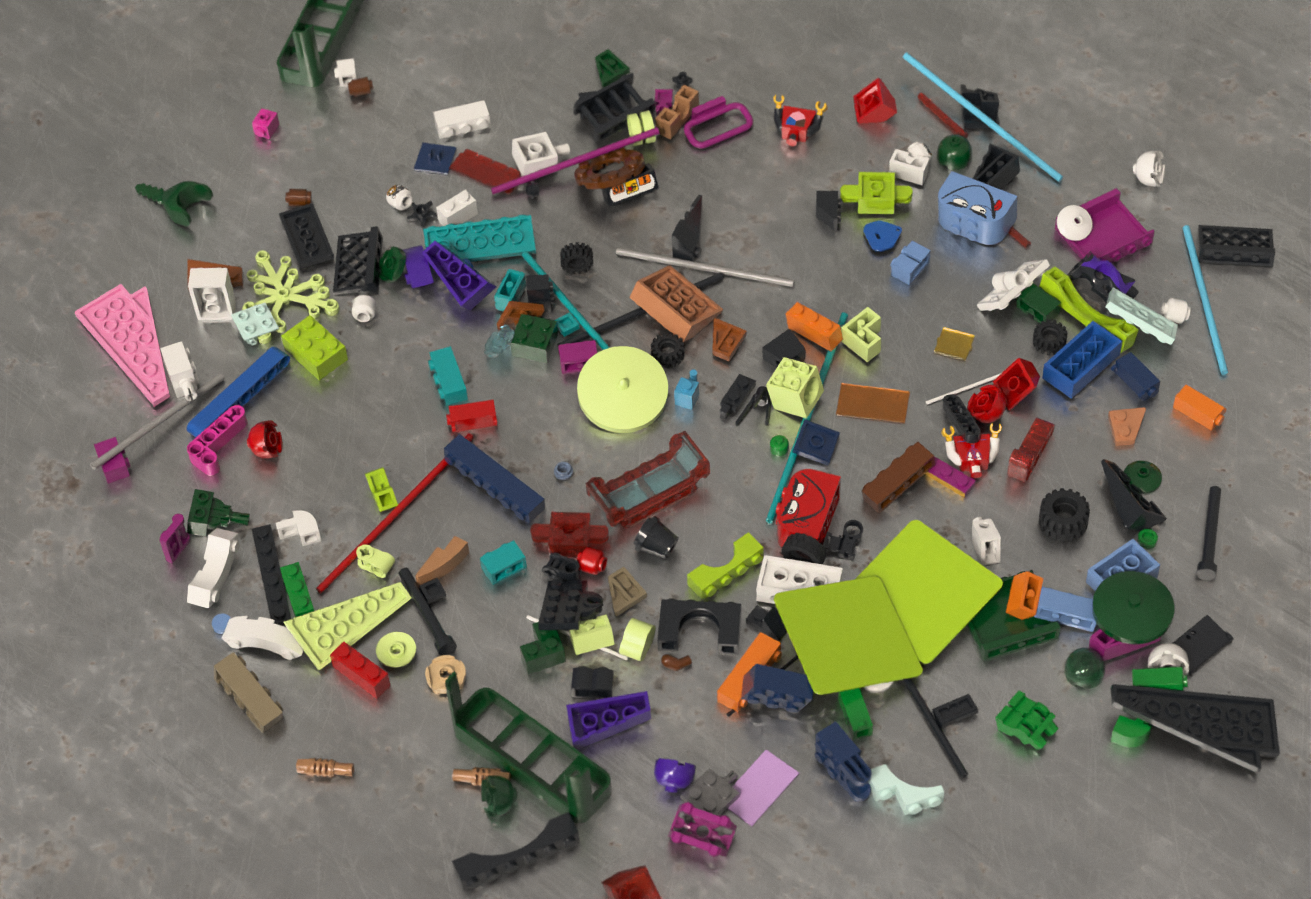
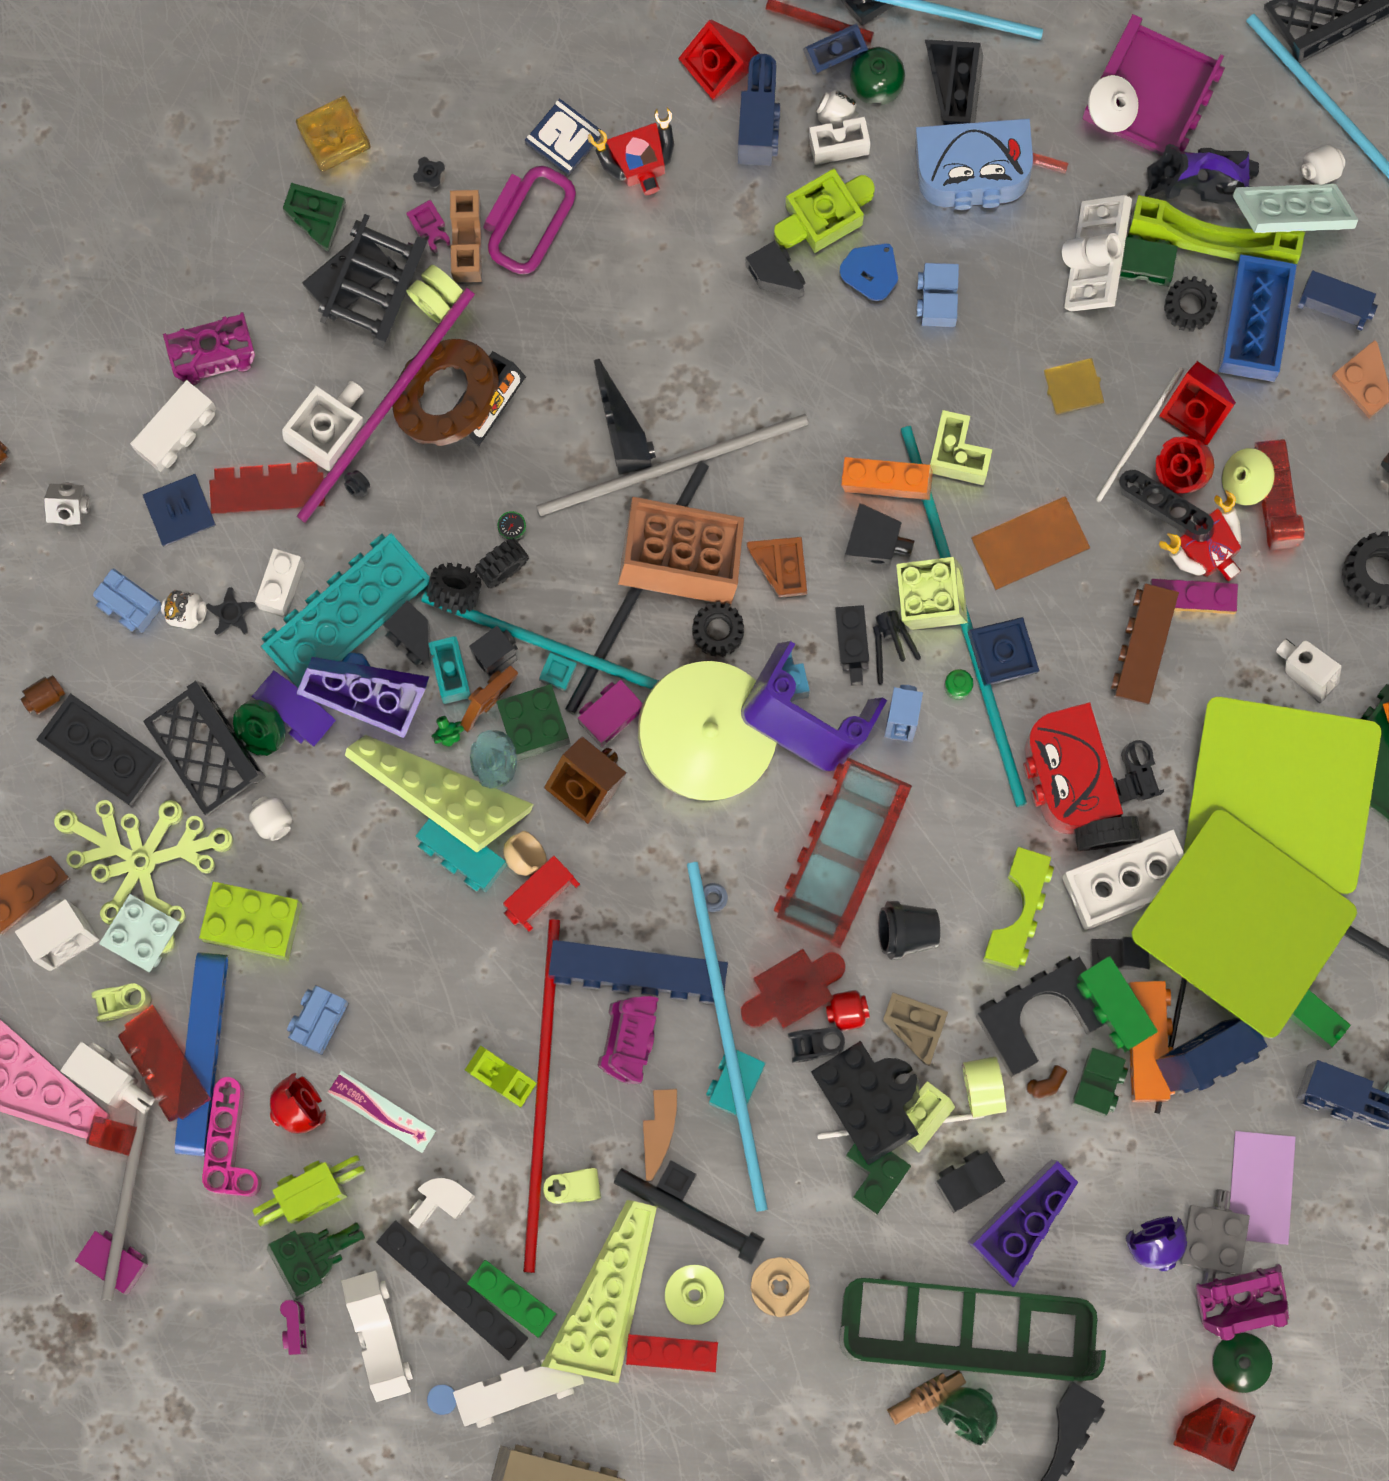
camera: 35 degrees left, 25 degrees up
none -> light grey brick [44,482,90,526]
none -> clear red panel [86,1116,137,1156]
none -> yellowish green piece [91,983,151,1022]
none -> medium blue brick [93,568,162,633]
none -> clear red windscreen [118,1005,211,1122]
none -> magenta piece [163,312,255,386]
none -> lime brick [252,1155,366,1227]
none -> medium blue brick [287,985,349,1055]
none -> clear yellow brick [296,96,371,172]
none -> sticker [327,1071,436,1153]
none -> yellowish green wing [345,735,533,852]
none -> black slope [383,600,431,669]
none -> black tyre [427,563,482,614]
none -> green plant [431,716,464,747]
none -> black tile [497,511,526,540]
none -> tan hair [503,831,547,876]
none -> tile [525,98,601,176]
none -> reddish brown brick [544,736,627,824]
none -> magenta piece [598,996,659,1084]
none -> medium azure piece [687,862,768,1212]
none -> dark blue brick [738,54,780,166]
none -> dark purple windscreen [741,641,888,771]
none -> dark blue brick [803,23,868,75]
none -> medium blue brick [884,685,923,742]
none -> dark green brick [1071,1048,1128,1117]
none -> green brick [1077,956,1158,1053]
none -> dark green dish [1212,1333,1273,1393]
none -> yellowish green dish [1222,448,1275,505]

